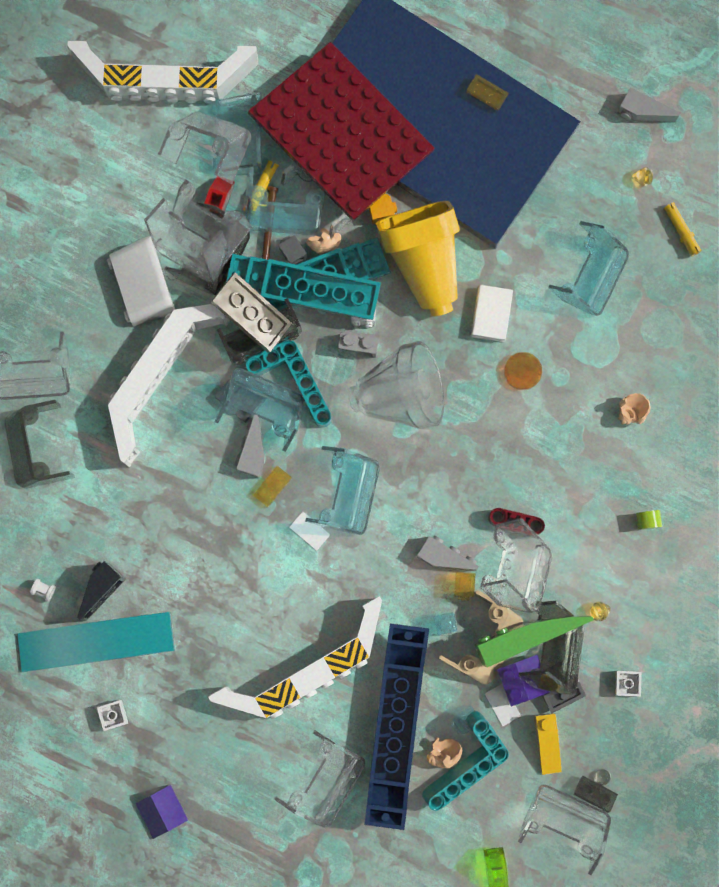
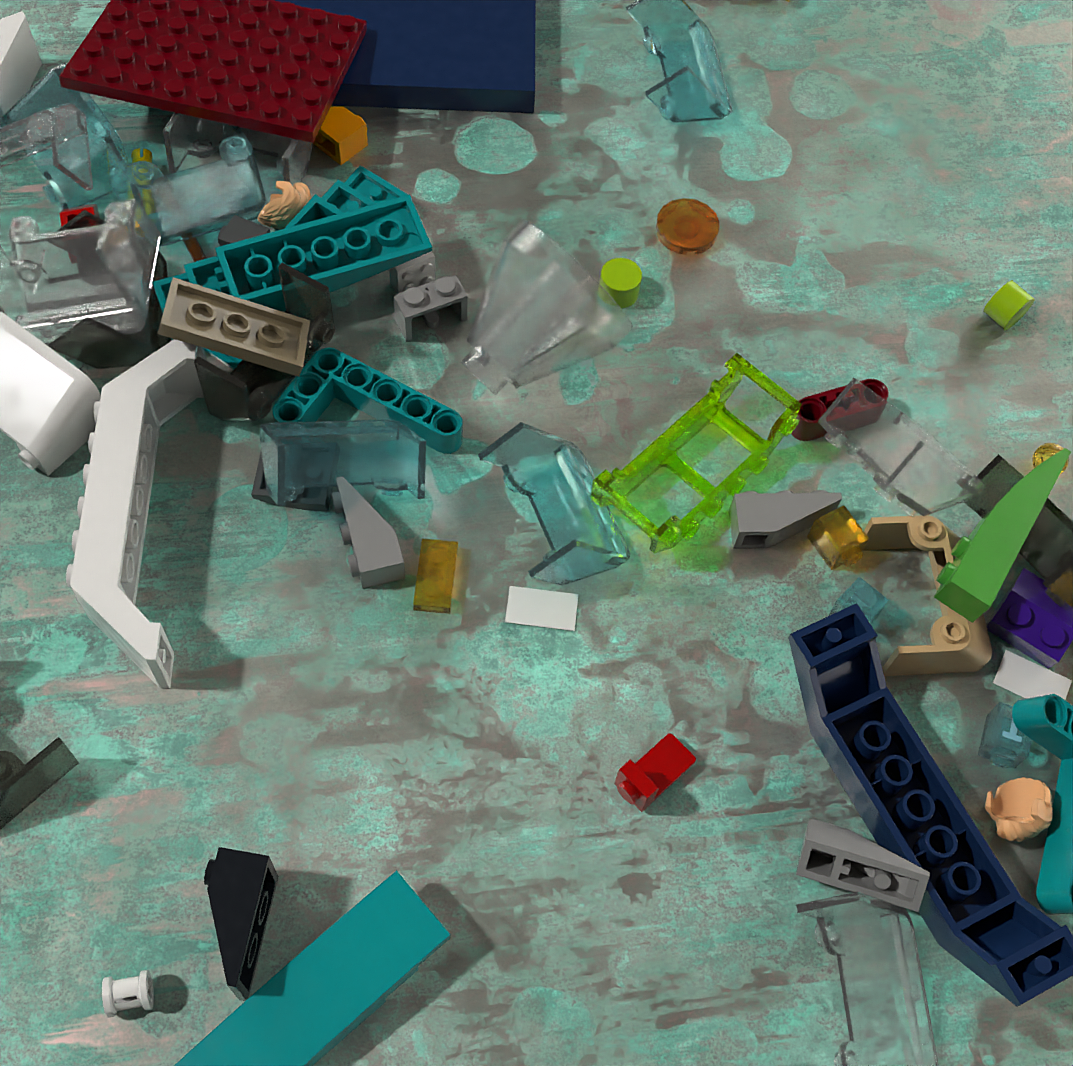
camera: 40 degrees left, 20 degrees down
white slope [208,596,382,719] -> none
yellow cone [376,201,460,316] -> none
white piece [470,285,513,342] -> none
light nougat hair [618,393,651,425] -> none
none -> clear neon green windscreen [590,353,802,554]
none -> lime piece [598,258,642,308]
none -> red bracket [614,733,696,812]
none -> light grey slope [796,818,930,912]

